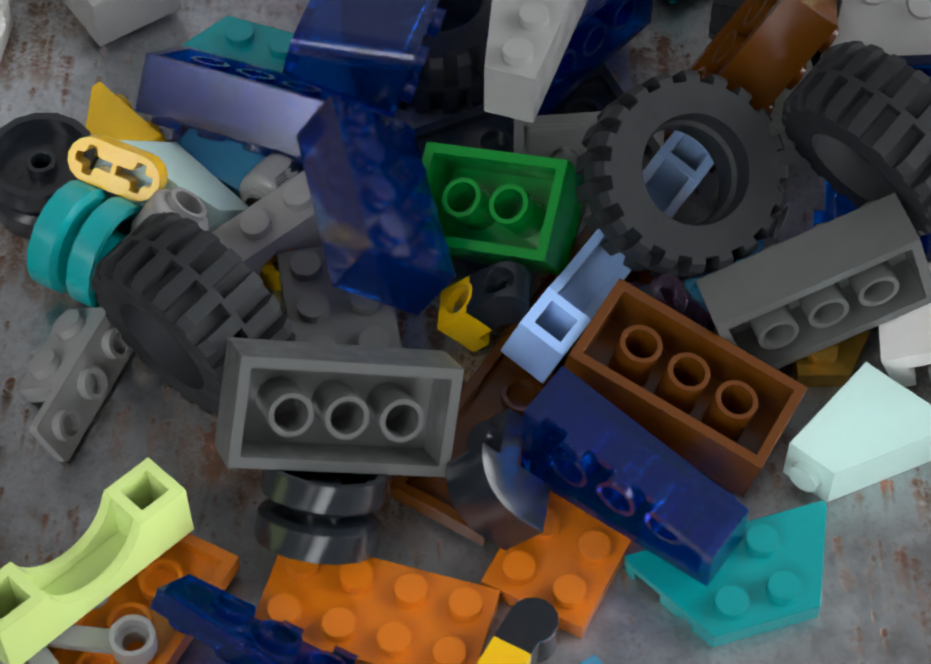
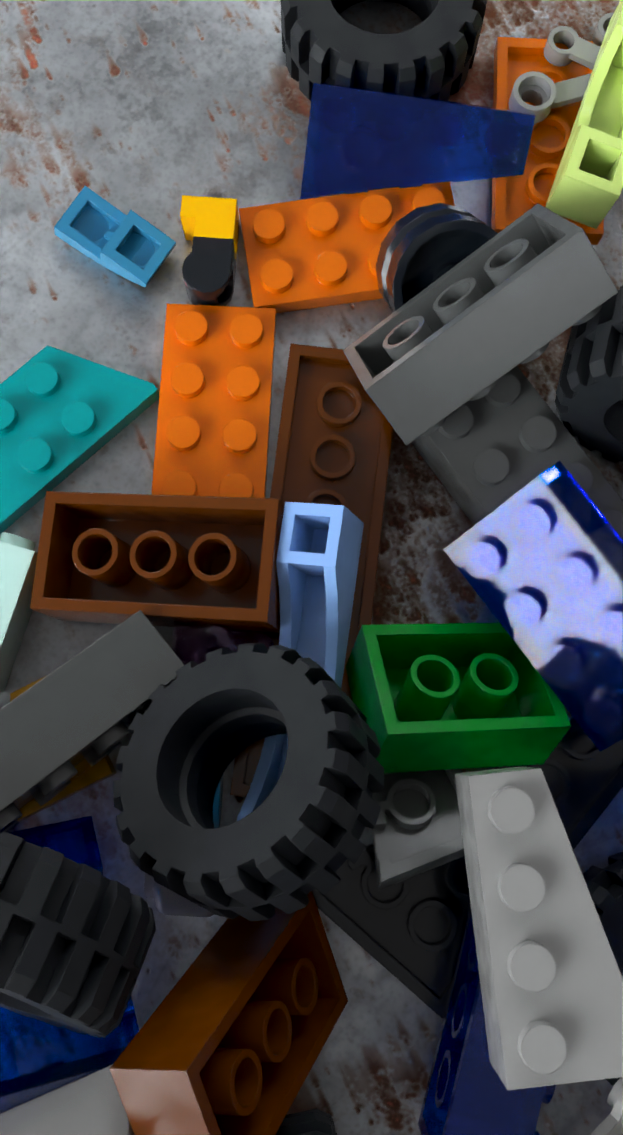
camera: 155 degrees right, 25 degrees up
black leg [437,261,532,353] -> none
black brick [446,408,551,551] -> none
clear blue wedge [521,366,749,586] -> none

